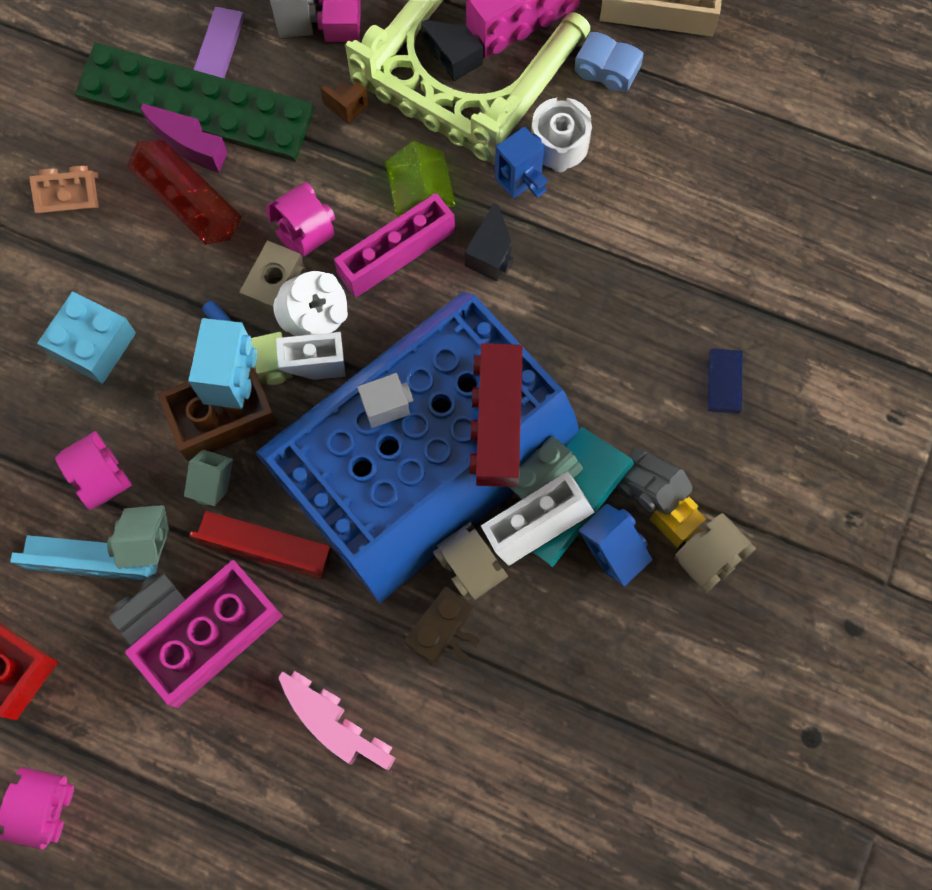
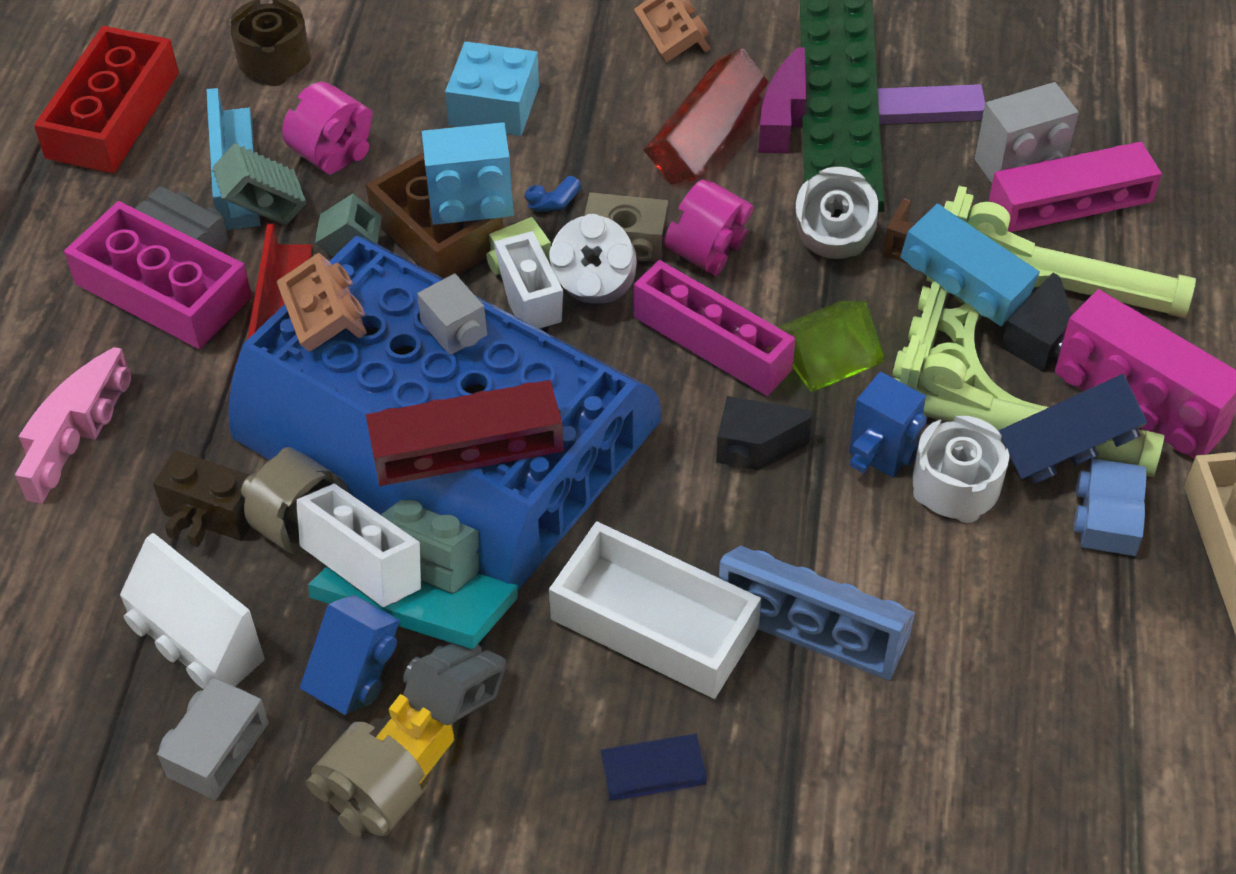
camera: 75 degrees right, 20 degrees down
none -> white slope [120,533,265,689]
none -> light grey brick [157,677,269,801]
none -> nougat bracket [276,253,367,352]
none -> white piece [549,521,761,699]
none -> medium blue slope [719,546,915,681]
none -> white brick [796,167,878,259]
none -> dark azure brick [900,203,1040,326]
none -> dark blue brick [998,373,1147,485]

